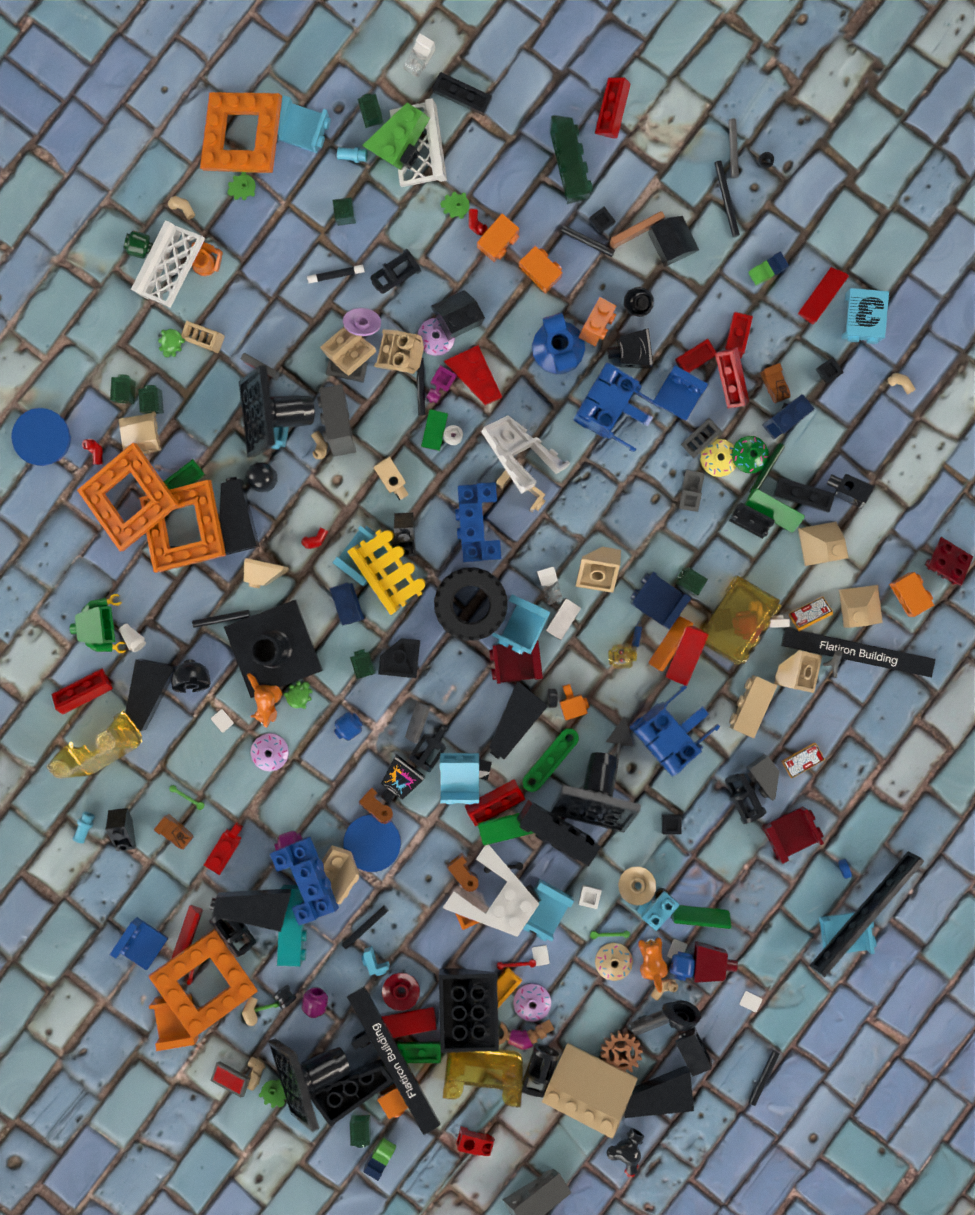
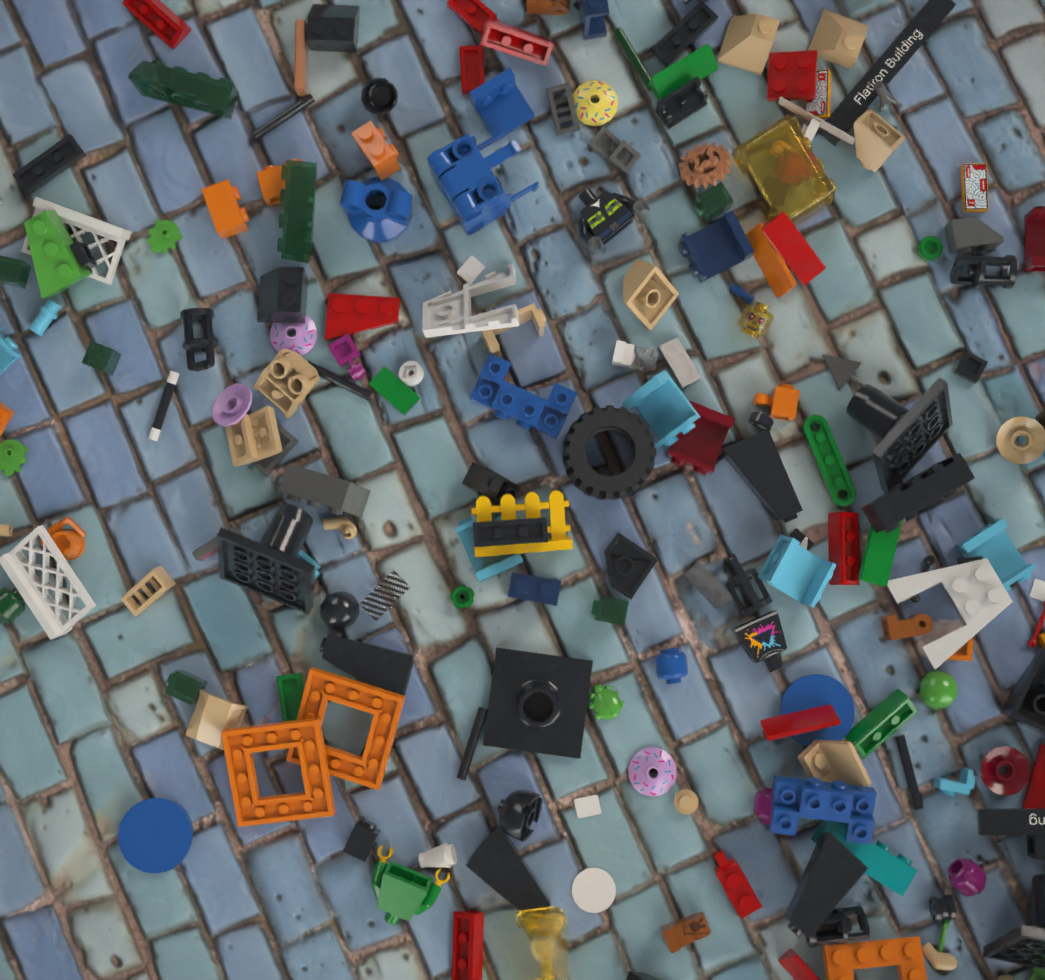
camera: 55 degrees left, 5 degrees down
red arm [82,439,103,465] -> none
clear green brick [110,374,136,404] -> none
bright green piece [158,329,185,358] -> none
bright green hinge [169,785,205,810] -> none
tan slope [244,558,289,589] -> none
orange animal [247,673,282,728] -> none
red arm [301,527,329,549] -> none
dark orange leg [359,788,393,824] -> none
tan torso [373,456,409,500] -> none
red arm [468,209,488,235] -> none
white plate [578,885,602,909] -> none
black plate [588,206,616,235] -> none
black torso [607,328,653,369] -> none
blue piece [629,685,720,776] -> none
tan brick [729,675,777,738] -> none
green dish [732,436,769,474] -> none
none -> clear green wedge [277,160,318,263]
none -> black brick [343,819,380,862]
none -> tile [359,570,411,621]
none -> green plate [451,585,474,609]
none -> white sticker [457,256,485,283]
none -> black plate [472,517,548,547]
none -> white sticker [572,868,616,913]
none -> torso [578,188,650,255]
none -> tan plate [673,789,698,814]
none -> nougat gear [678,142,732,189]
none -> red slope [760,704,841,741]
none -> red plate [767,50,818,102]
none -> white sticker [778,96,855,145]
none -> green slope [845,689,918,759]
none -> green tile [917,236,943,261]
none -> bright green hair [918,670,958,710]

